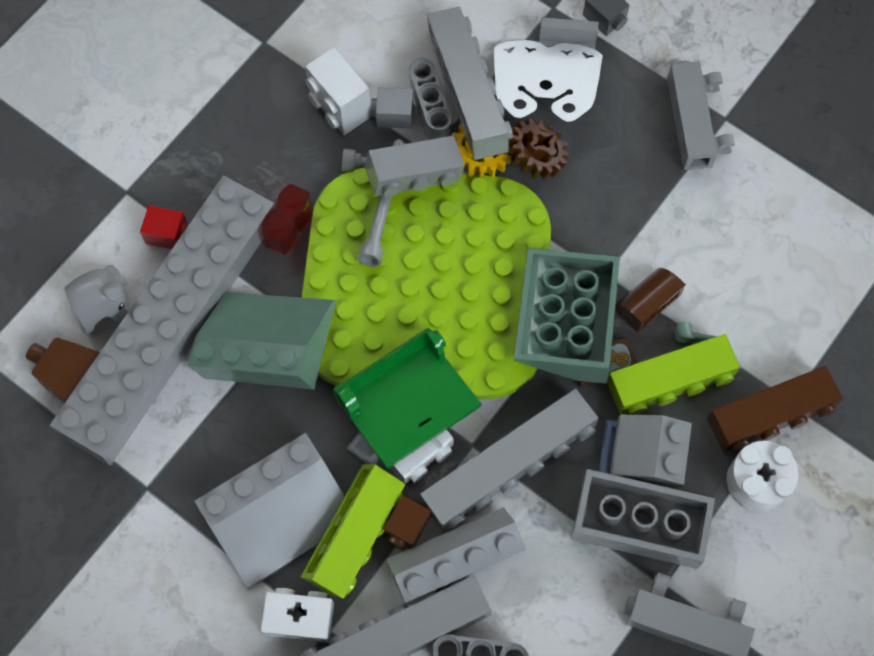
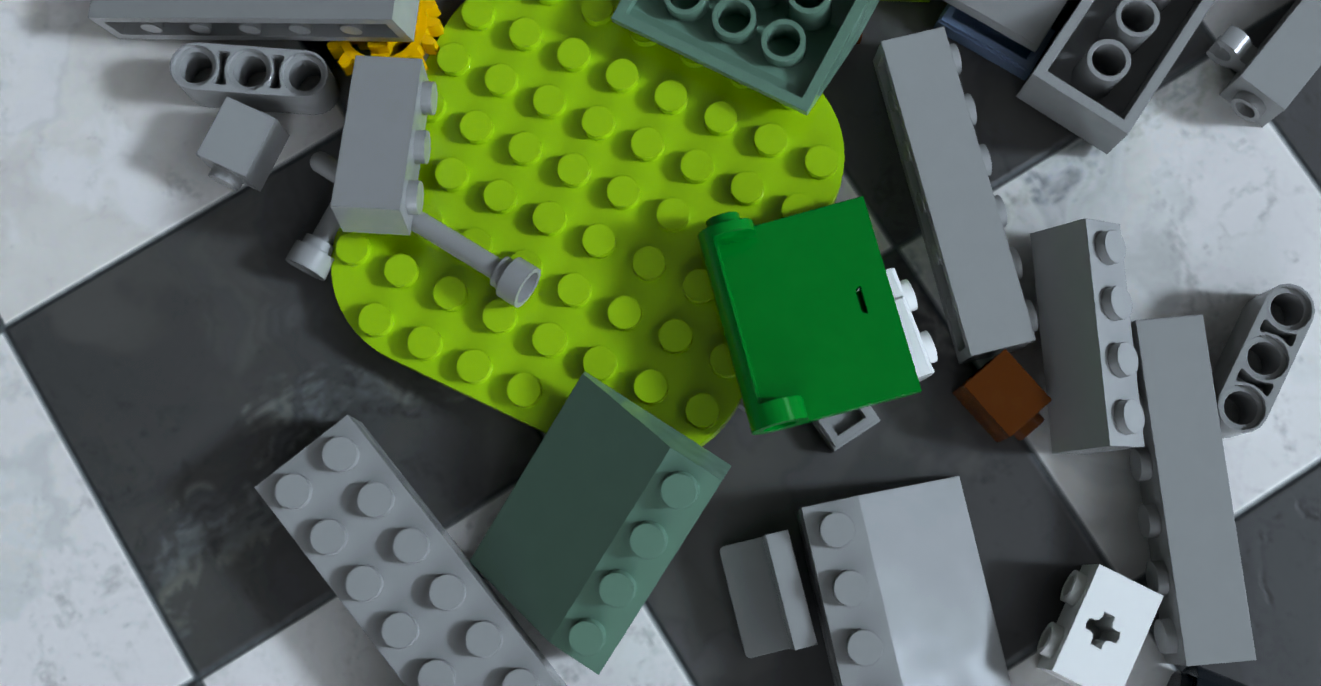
camera: 70 degrees left, 10 degrees up
red brick [140,205,189,249] -> none
clear red brick [261,183,312,255] -> none
lime brick [301,464,405,599] -> none
white brick [305,47,372,135] -> none
none -> light grey panel [719,529,818,658]

